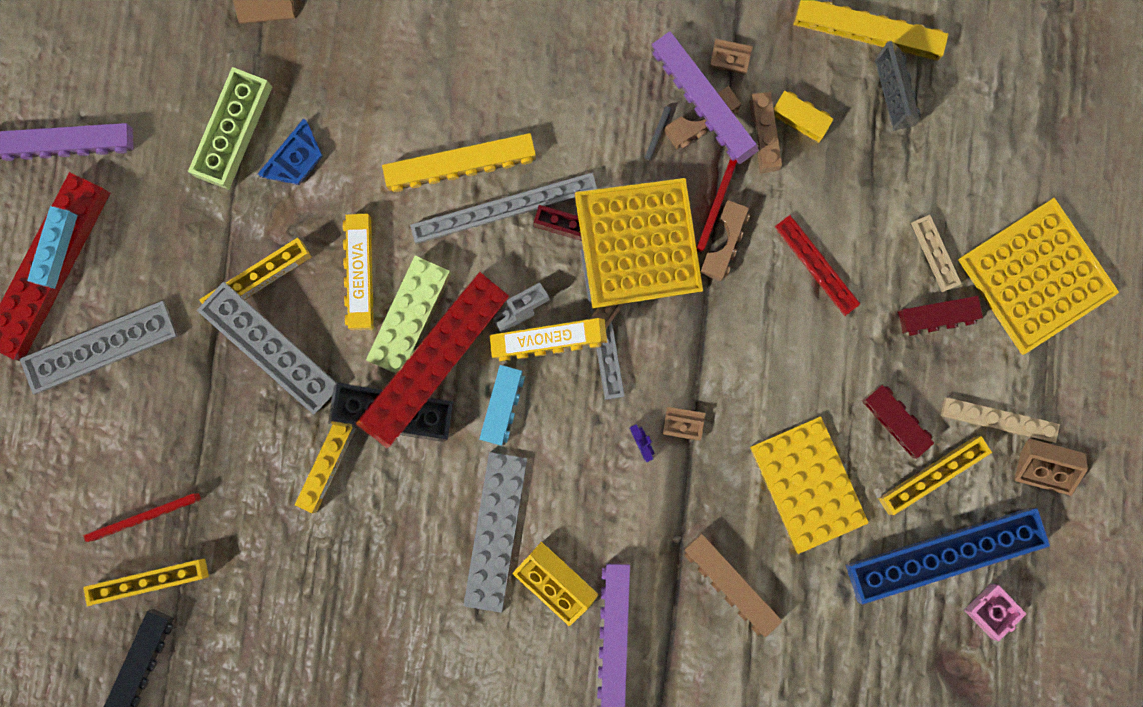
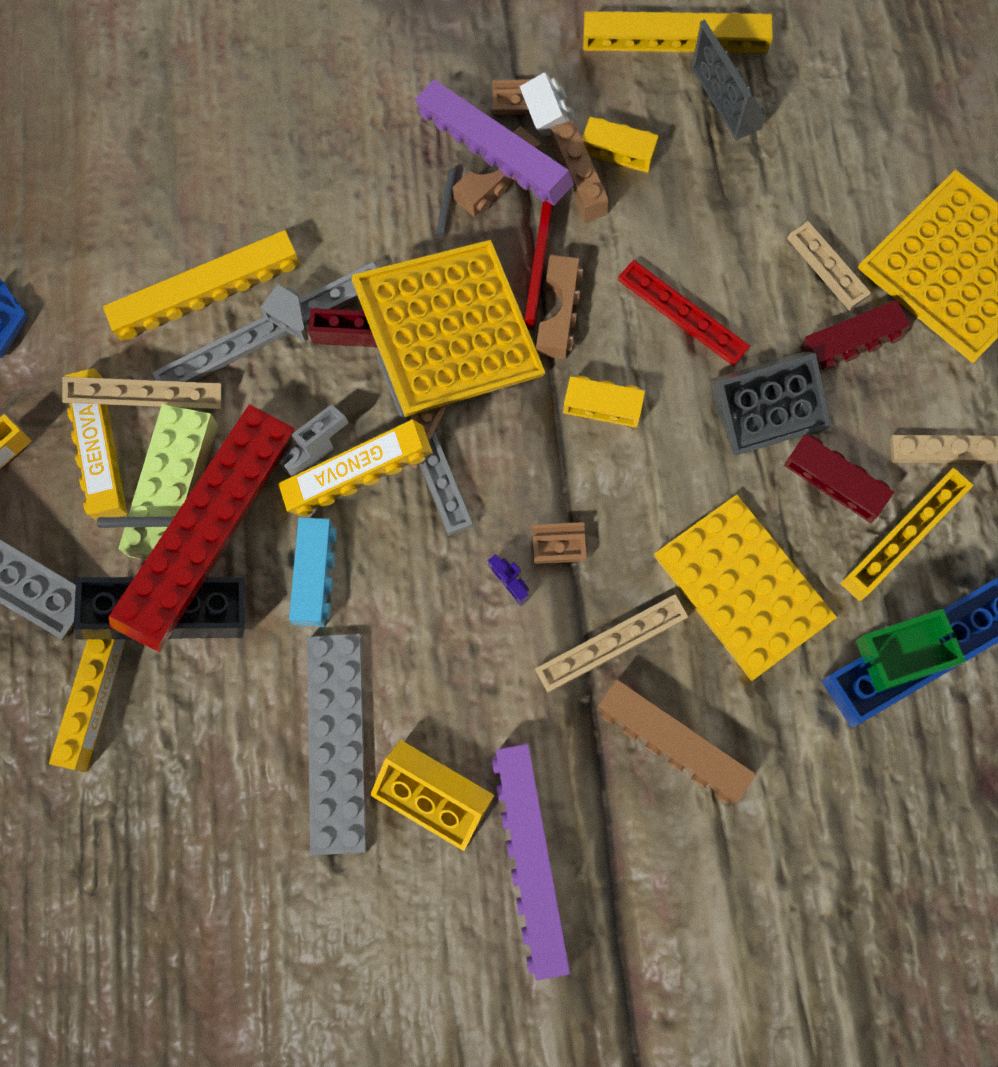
camera: 10 degrees left, 10 degrees down
none -> tan plate [62,377,221,409]
none -> dark grey bar [97,516,175,528]
none -> light grey slope [260,284,309,342]
none -> white slope [519,72,576,136]
none -> tan plate [535,594,688,694]
none -> yellow brick [563,376,645,428]
none -> dark grey slope [709,351,831,456]
none -> green piece [856,609,966,693]

